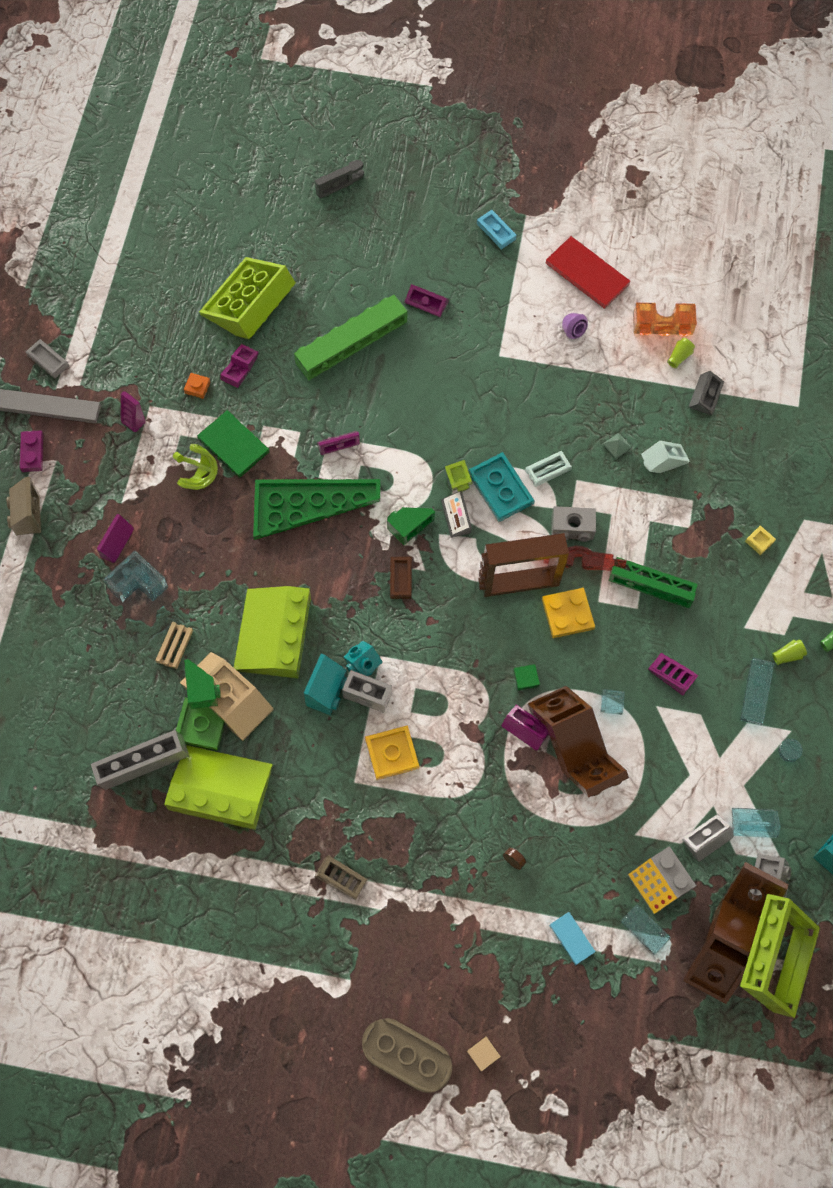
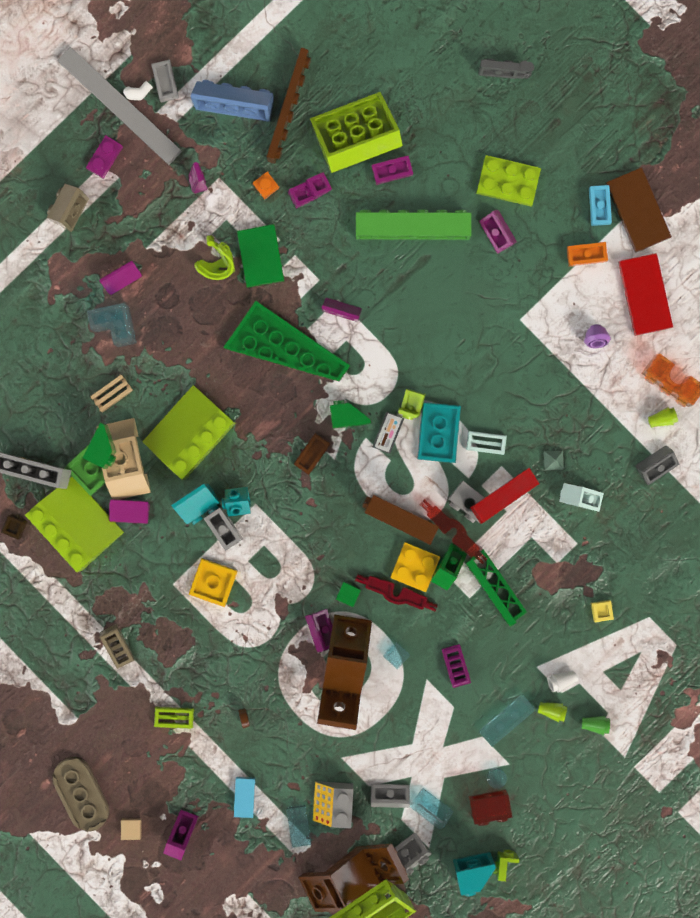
camera: 35 degrees right, 20 degrees up
none -> dark brown tile [1,515,27,540]
none -> magenta slope [109,500,150,524]
none -> white arm [123,81,153,101]
none -> lime tile [154,706,194,729]
none -> magenta slope [163,810,199,860]
none -> medium blue slope [191,80,274,122]
none -> reddish brown plate [267,48,311,164]
none -> dark red piece [355,573,438,612]
none -> magenta plate [371,155,413,185]
none -> green slope [431,543,468,590]
none -> clear red brick [468,789,513,826]
none -> red tile [470,468,540,524]
none -> lime plate [476,155,541,207]
none -> white cone [547,671,578,693]
none -> orange plate [567,242,608,266]
none -> reddish brown tile [606,167,672,253]

